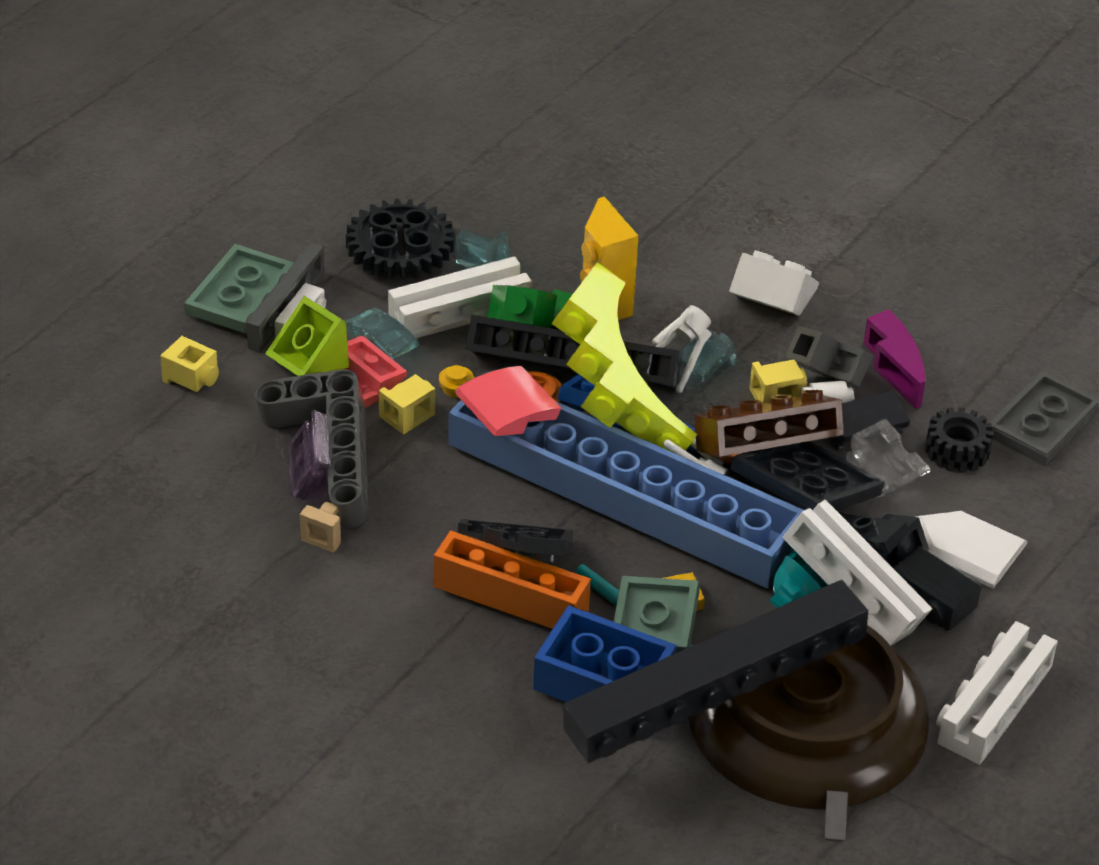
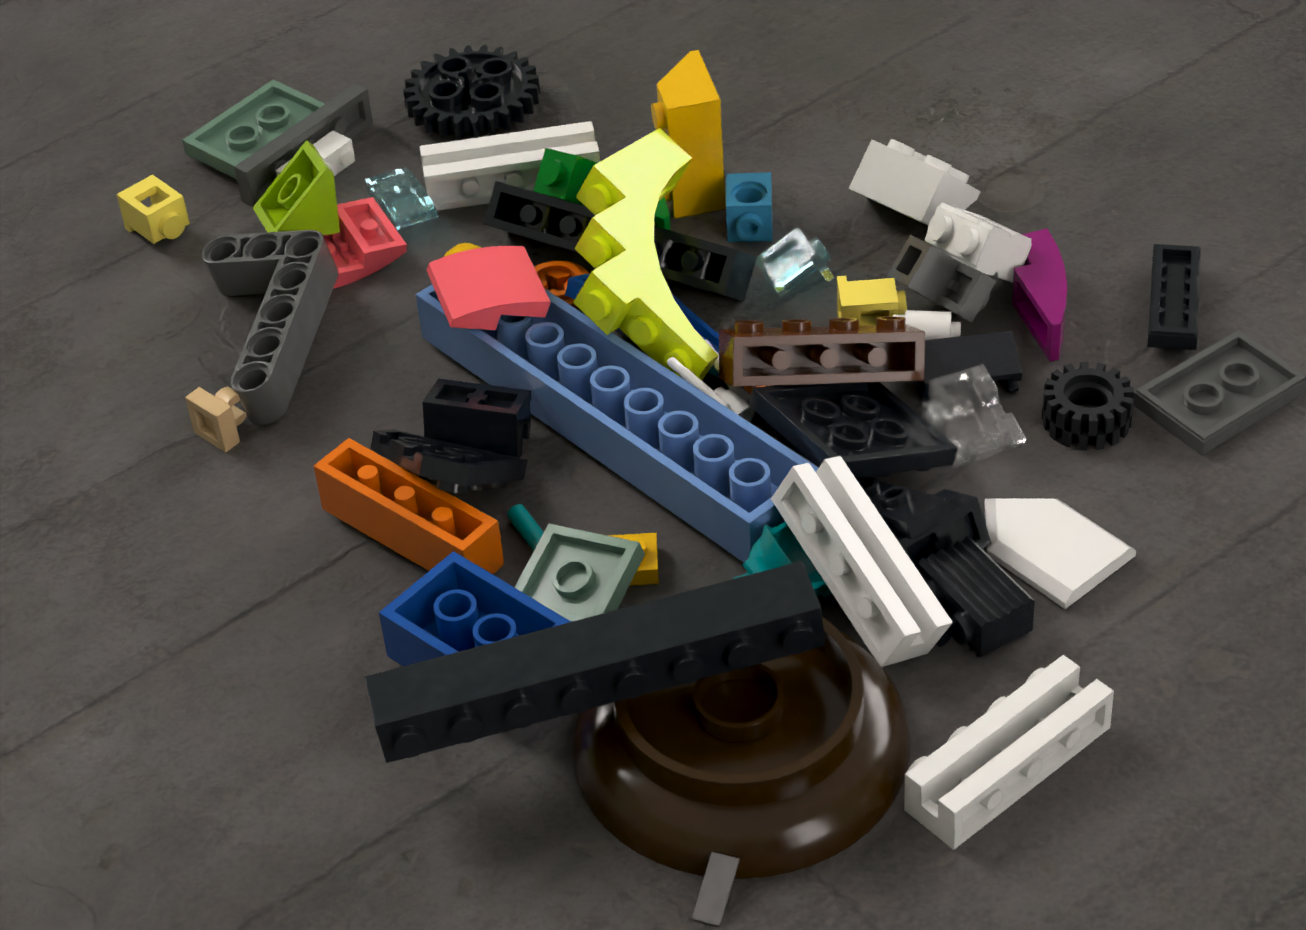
camera: 20 degrees right, 0 degrees up
clear purple plate [288,410,330,500] -> none
light yellow brick [379,374,436,435] -> none
clear light blue bracket [456,229,511,268] -> none
white plant [652,305,712,394] -> none
none -> black hinge [422,379,531,458]
none -> dark azure brick [726,172,773,242]
none -> white brick [925,202,1032,282]
none -> black plate [1147,244,1201,350]

